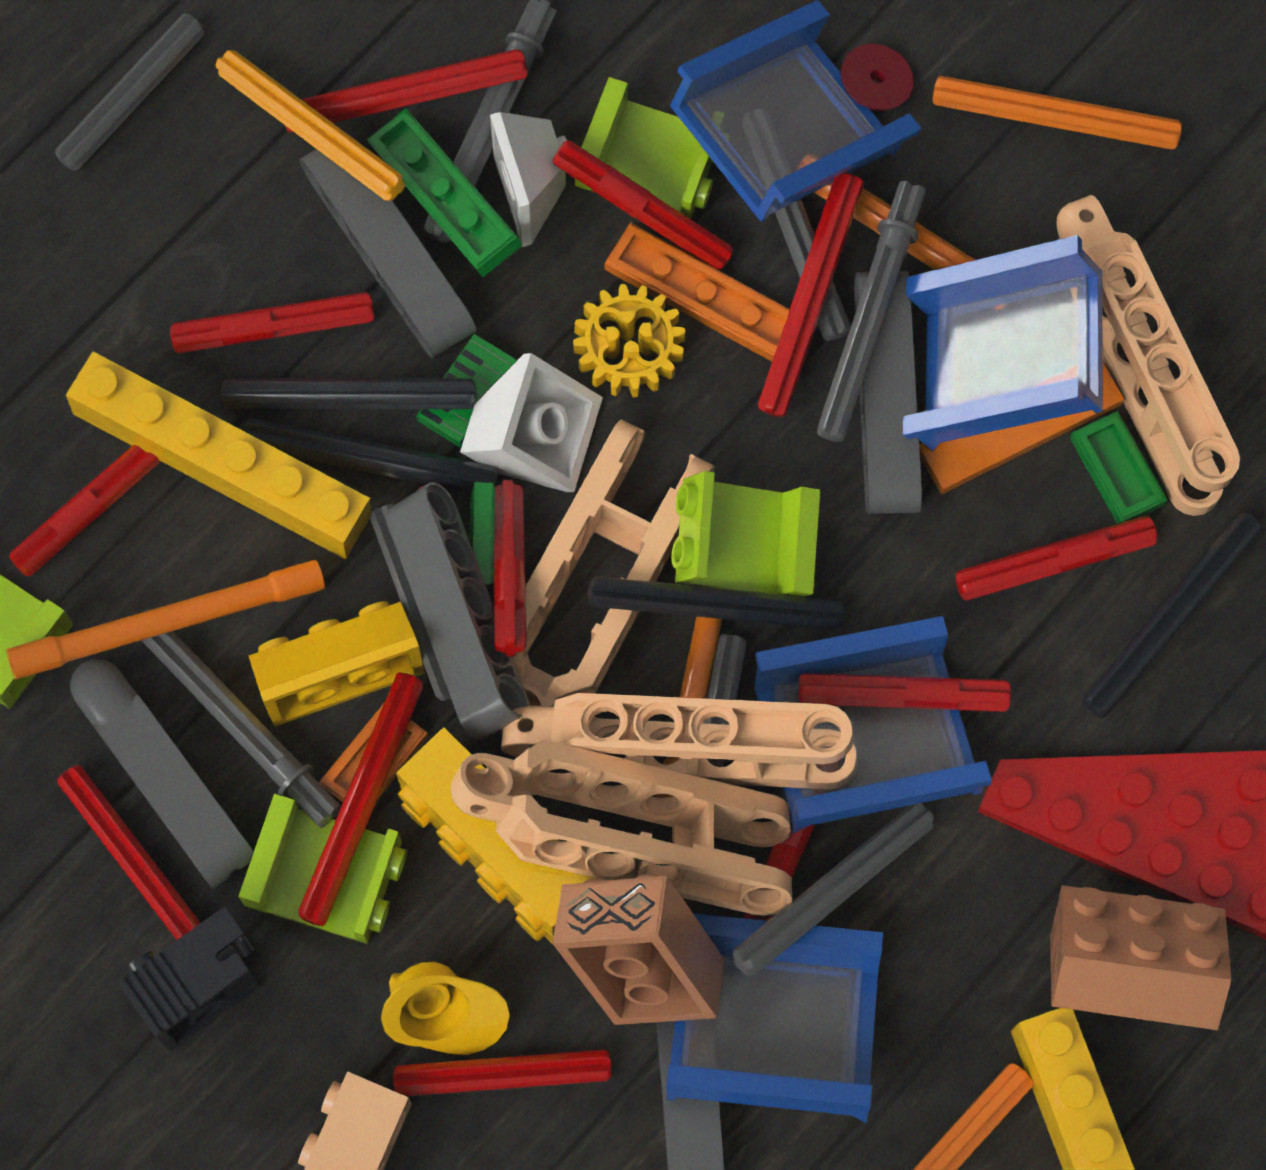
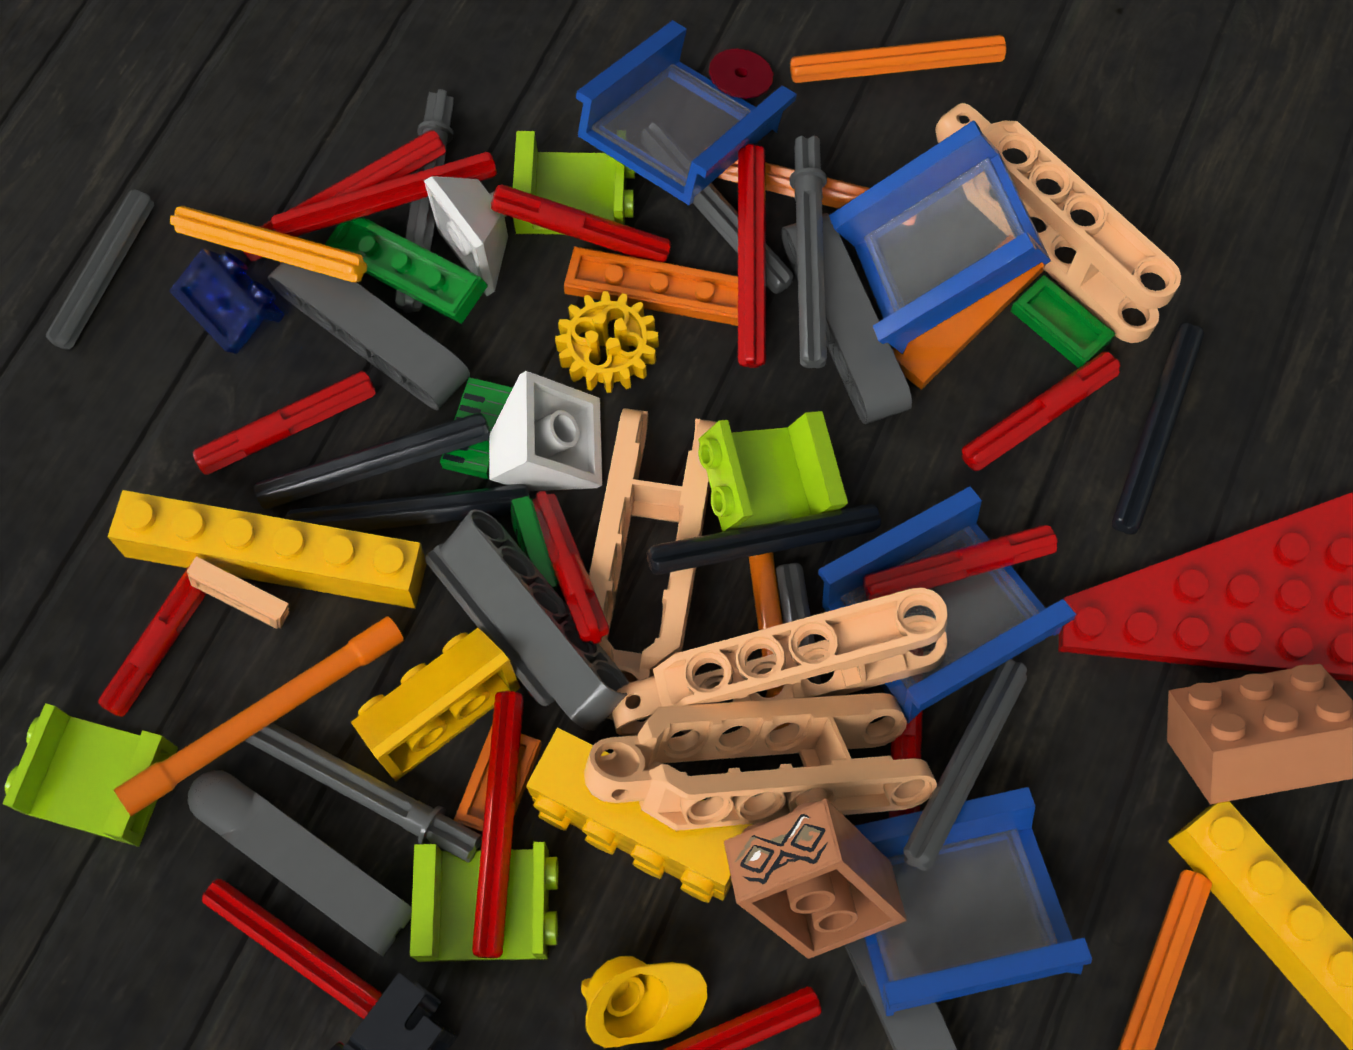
camera: 15 degrees left, 5 degrees down
none -> clear blue bracket [169,248,285,354]
none -> light nougat tile [187,556,289,629]
none -> red axle [271,152,497,237]

